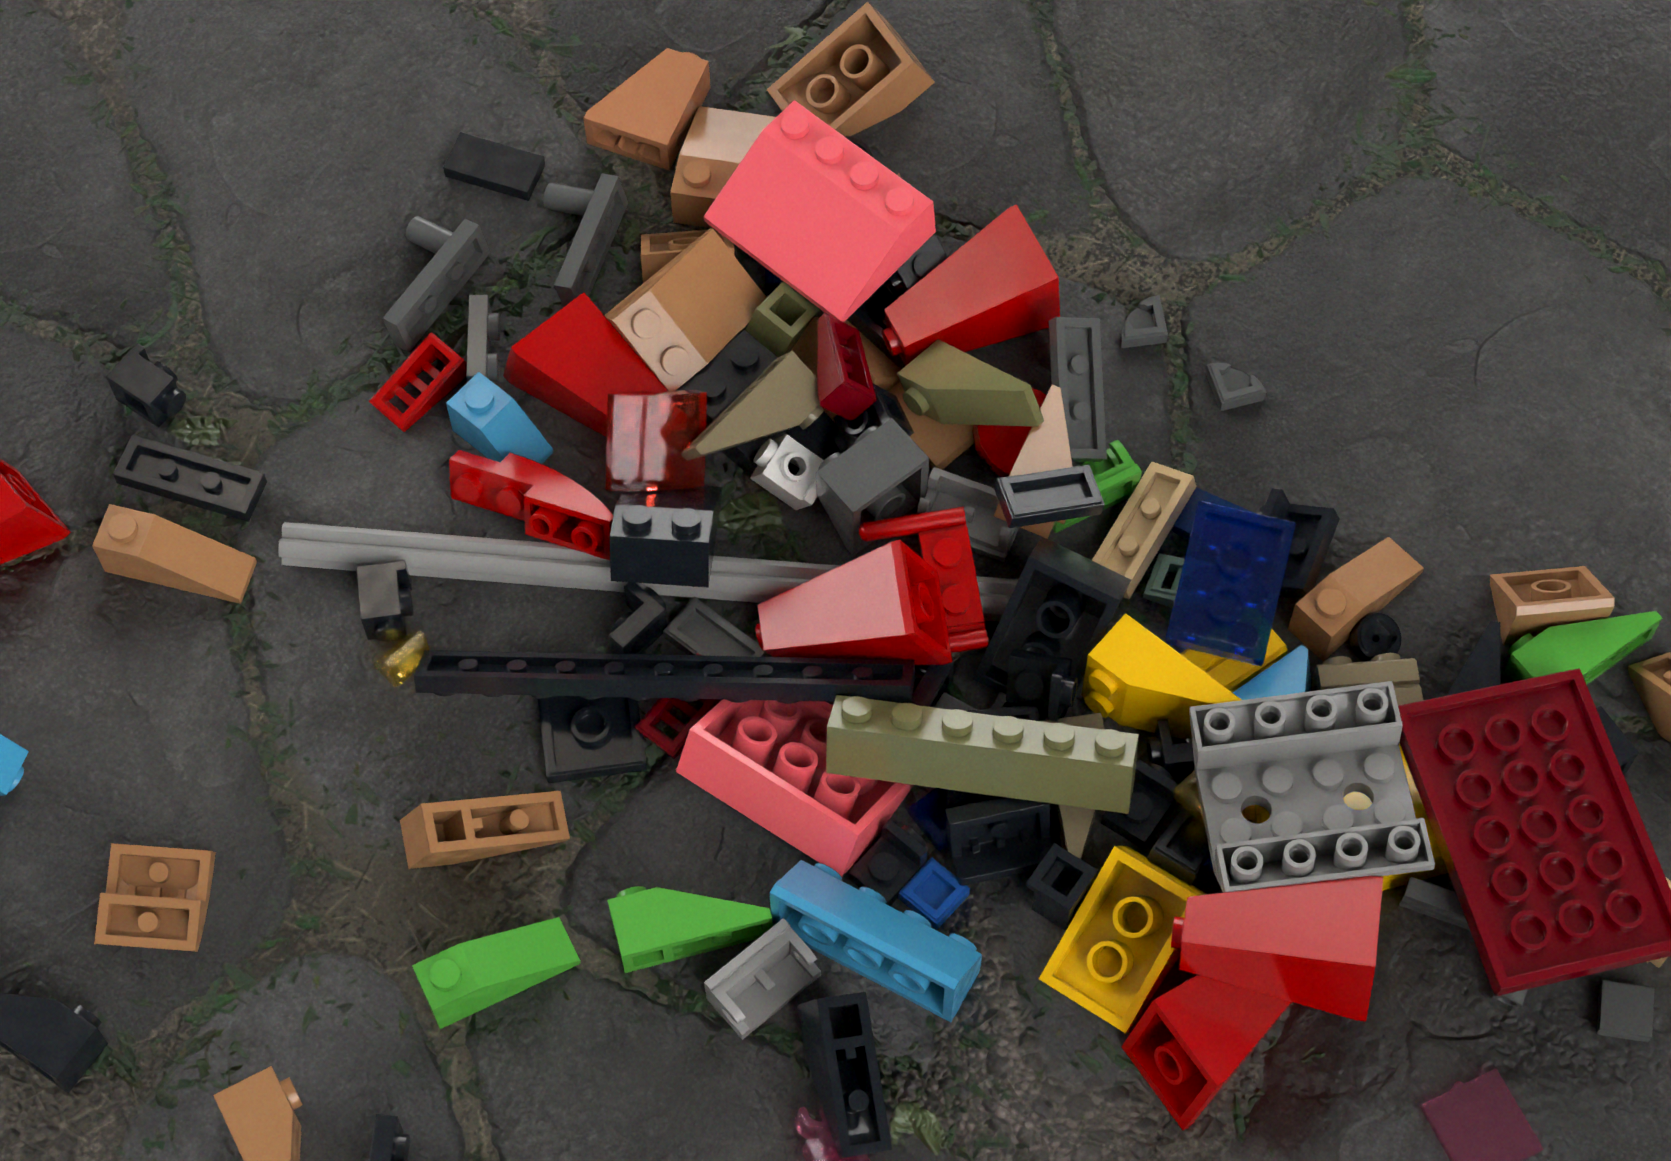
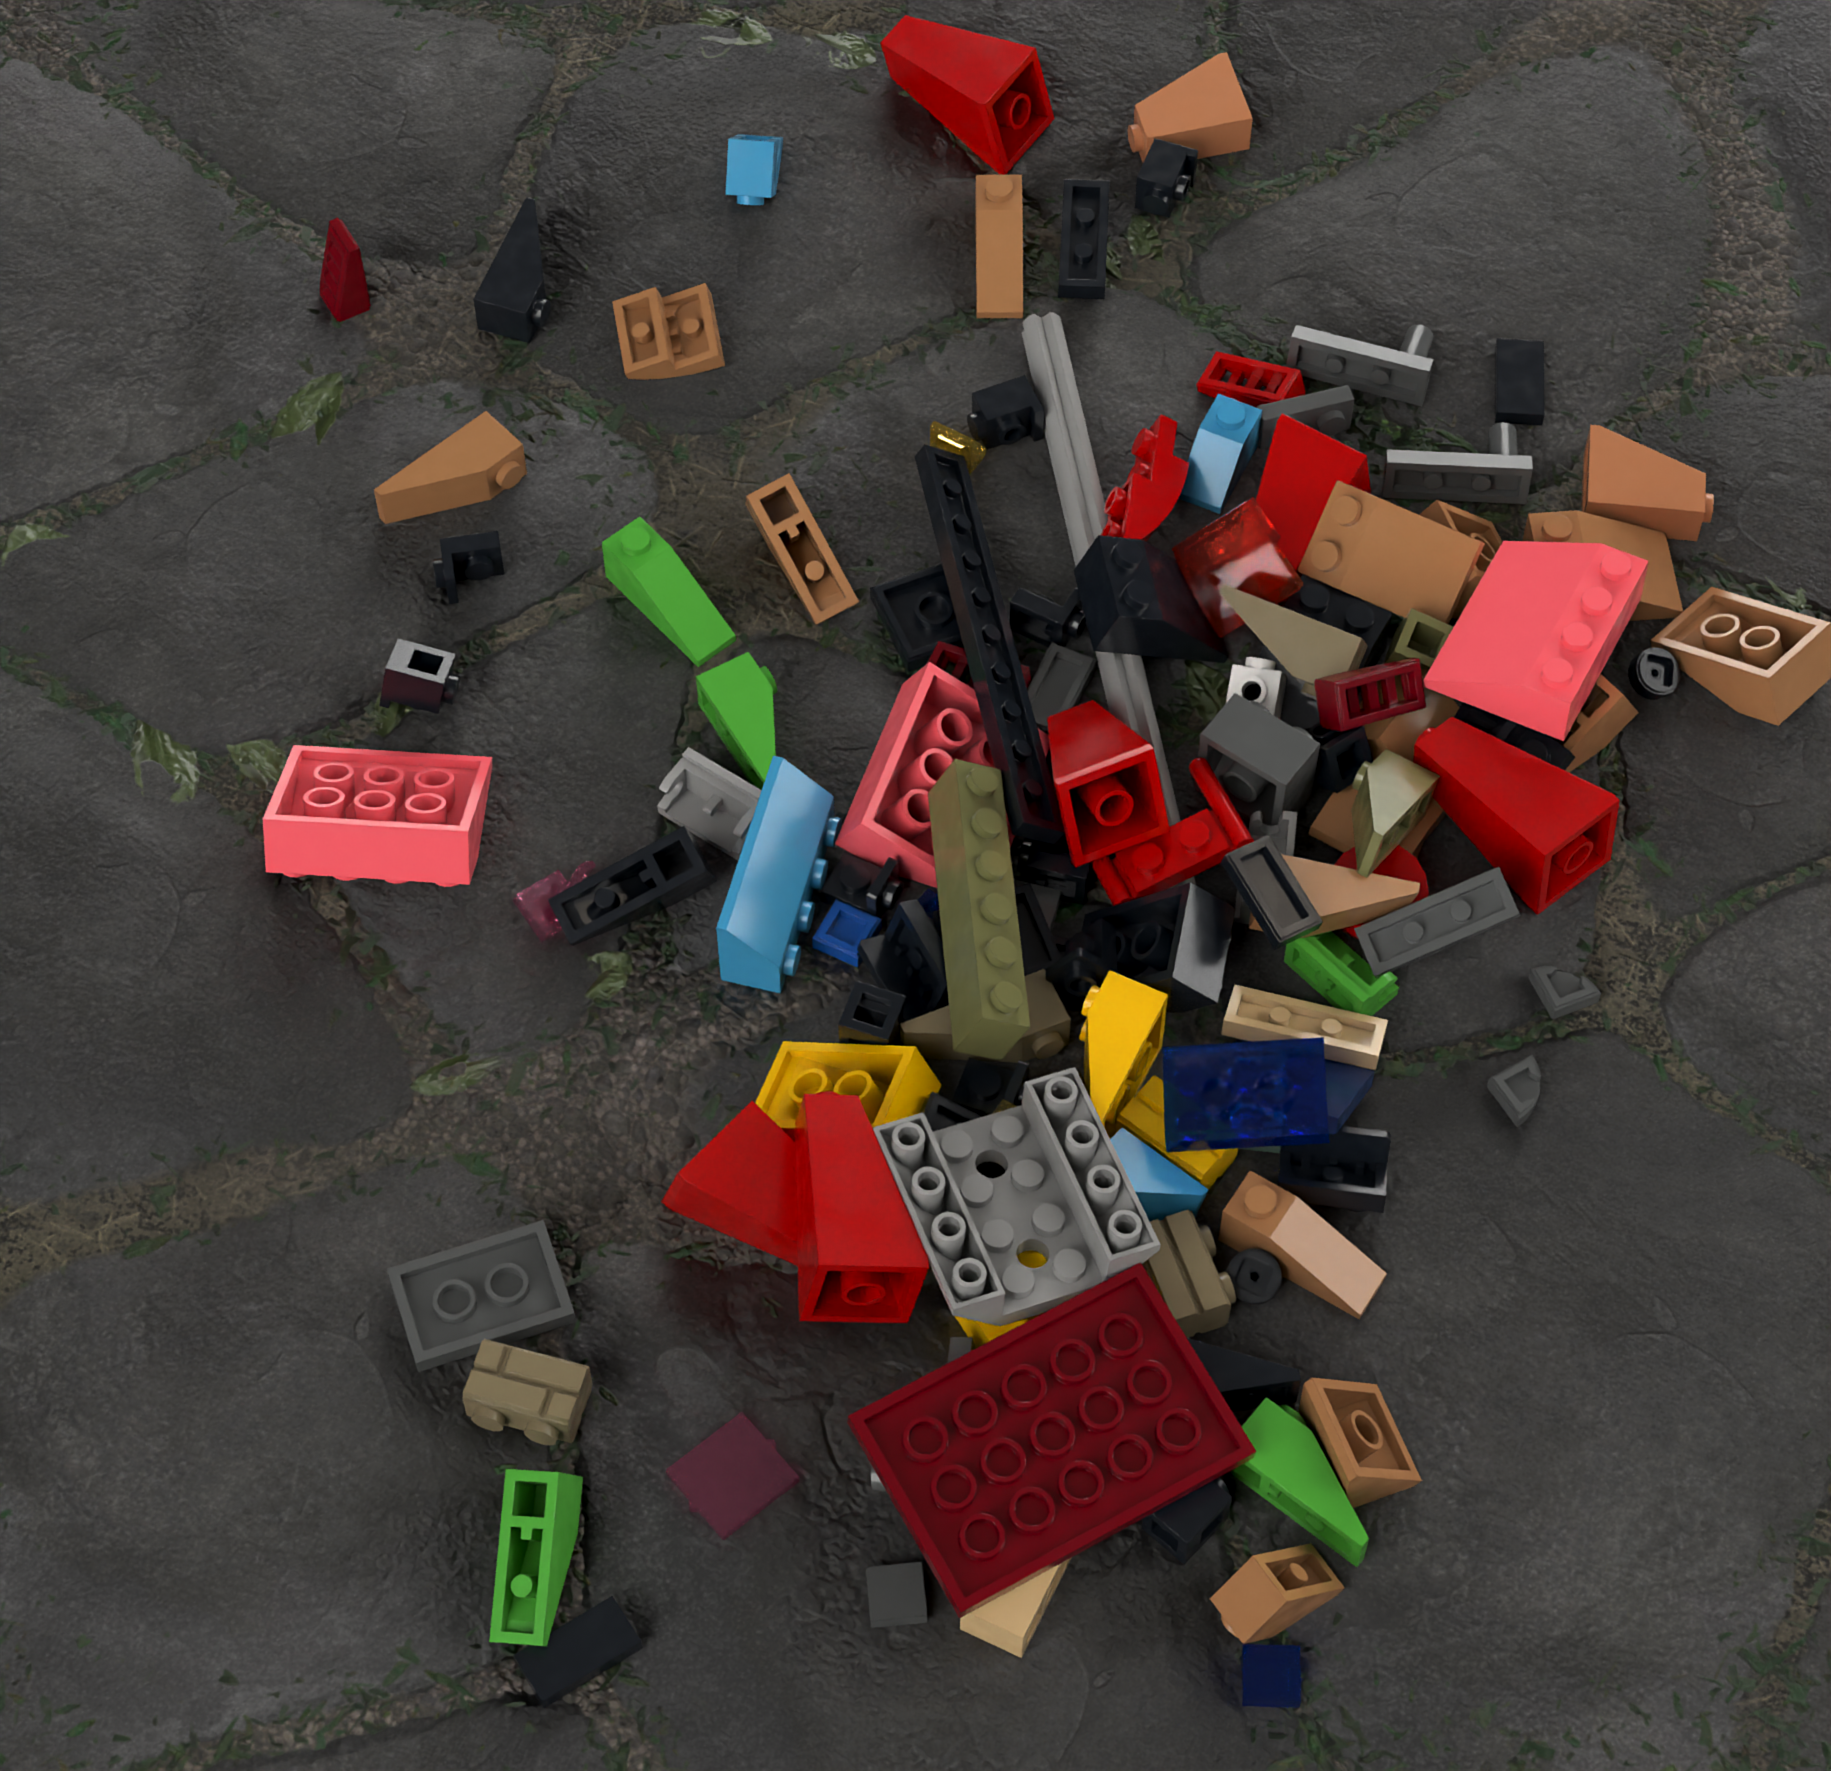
camera: 75 degrees right, 5 degrees down
none -> nougat slope [1127,52,1253,163]

